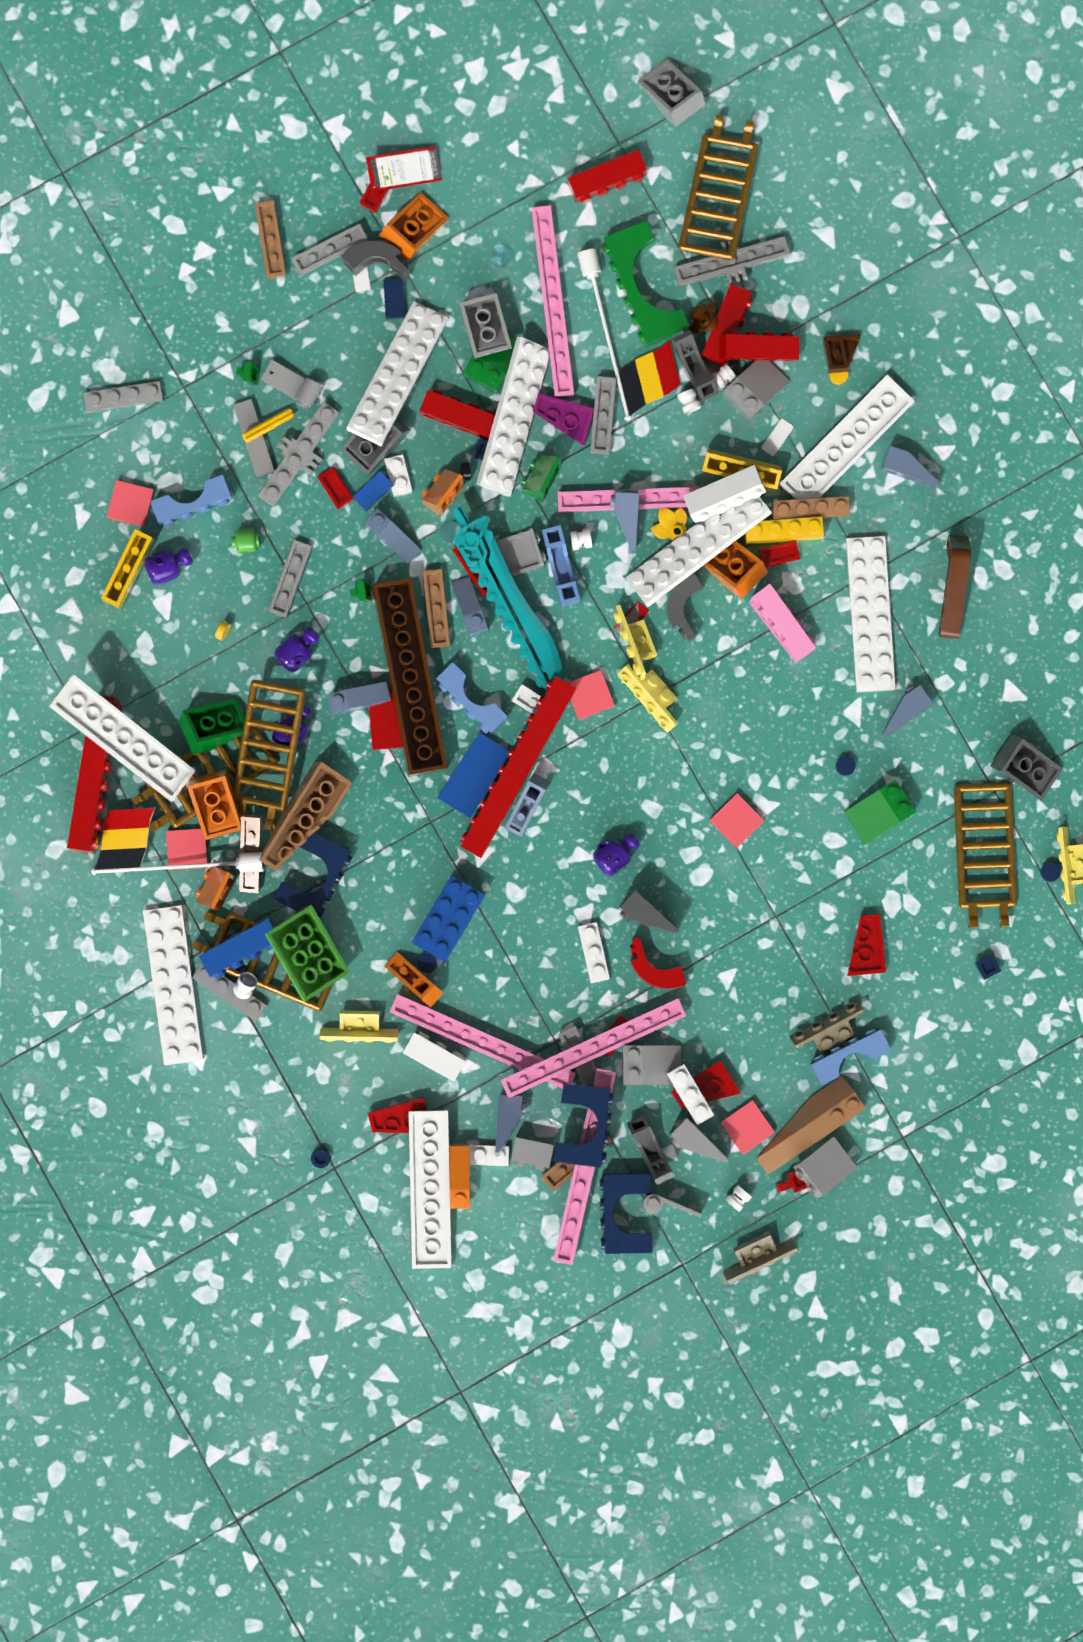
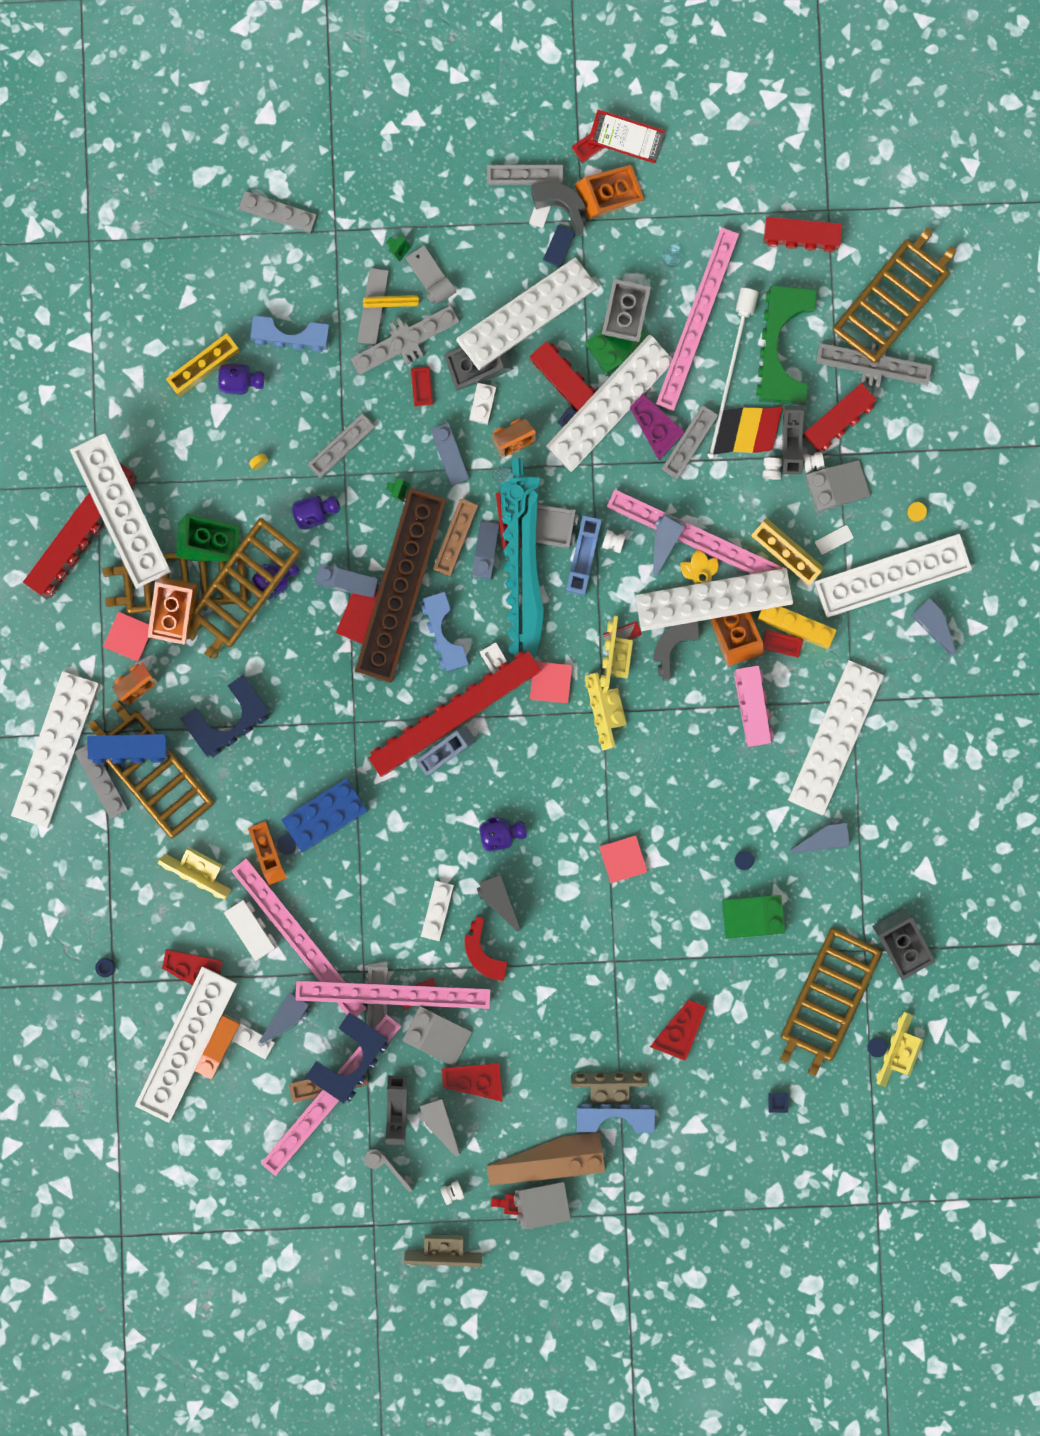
camera: 30 degrees right, 0 degrees up
flag [91,808,266,875] -> none
coral tile [107,480,154,528] -> none
bright green head [231,528,260,554] -> none
white wheel [233,972,258,999] -> none
plate [239,815,262,893] -> none
medium nougat plate [255,200,286,280] -> none
medium nougat wedge [259,762,352,871] -> none
bright green slope [265,905,350,1002] -> none
blue tile [353,471,394,511] -> none
blue tile [437,732,509,819] -> none
black tile [460,462,471,482] -> none
light grey brick [511,1137,554,1171] -> none
green slope [520,455,561,502] -> none
dark blue arch [600,1174,653,1254] -> none
light grey slope [638,59,706,127] -> none
white brick [666,1064,714,1125] -> none
white brick [683,465,766,523] -> none
reddish brown plate [689,300,717,334] -> none
red brick [720,331,799,362] -> none
coral tile [720,1100,775,1155] -> none
medium nougat plate [771,496,850,520] -> none
reddish brown wing [823,334,860,374] -> none
reddish brown beam [939,535,971,639] -> none

